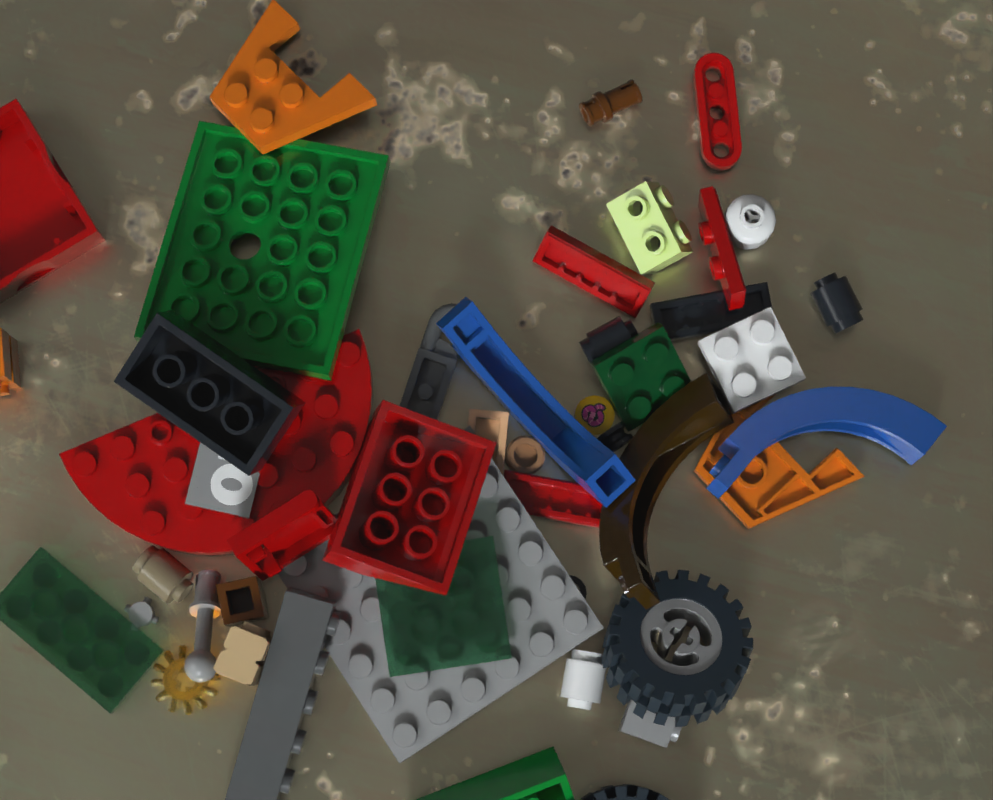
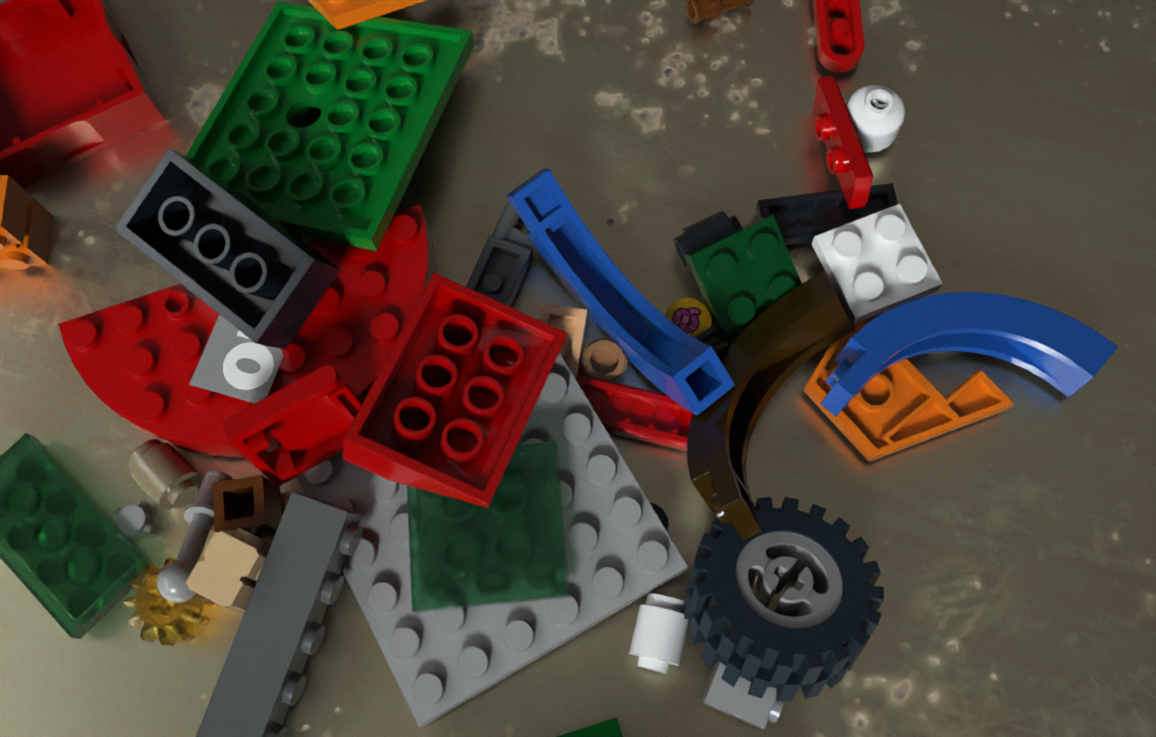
camera: 15 degrees right, 10 degrees down
red plate [533,225,655,318] -> none
yellowish green brick [606,181,693,274] -> none
black brick [810,272,864,334] -> none

